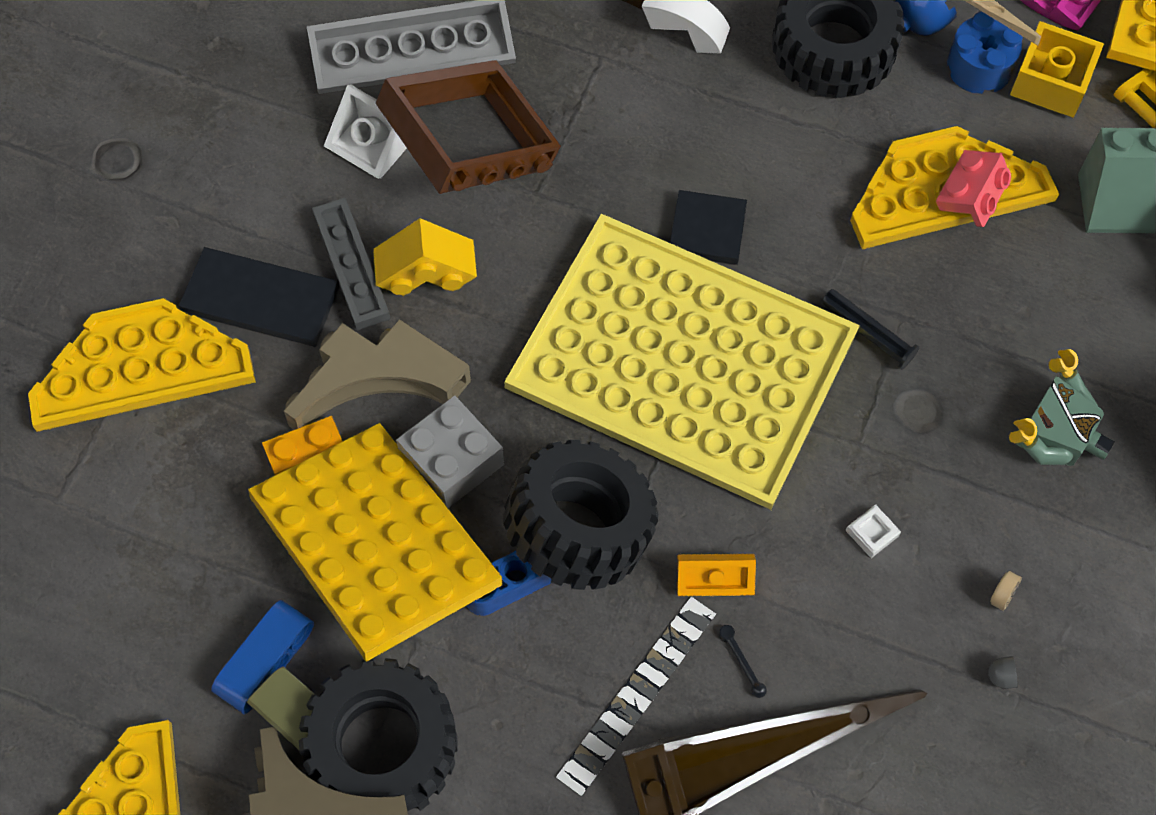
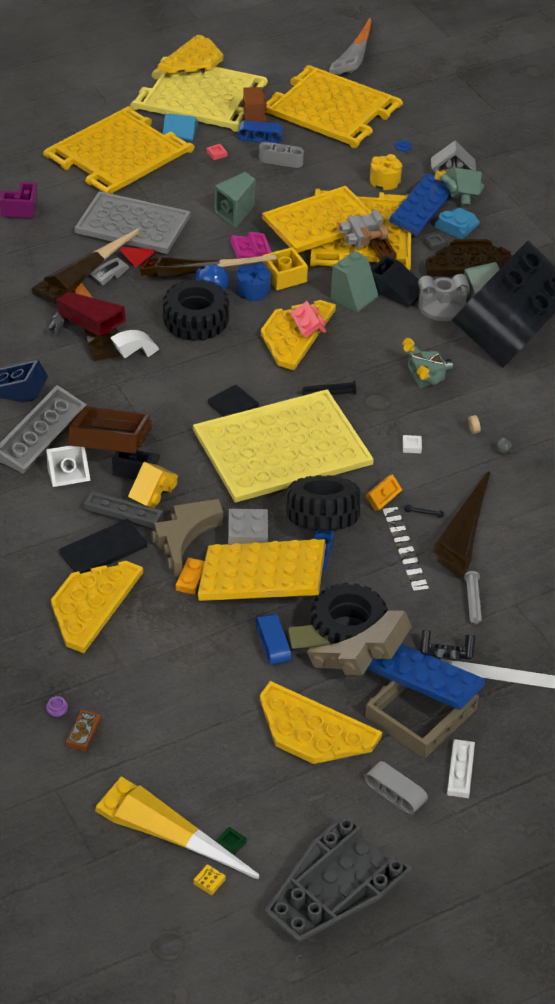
camera: 50 degrees left, 20 degrees down
none -> black slope [112,450,160,480]

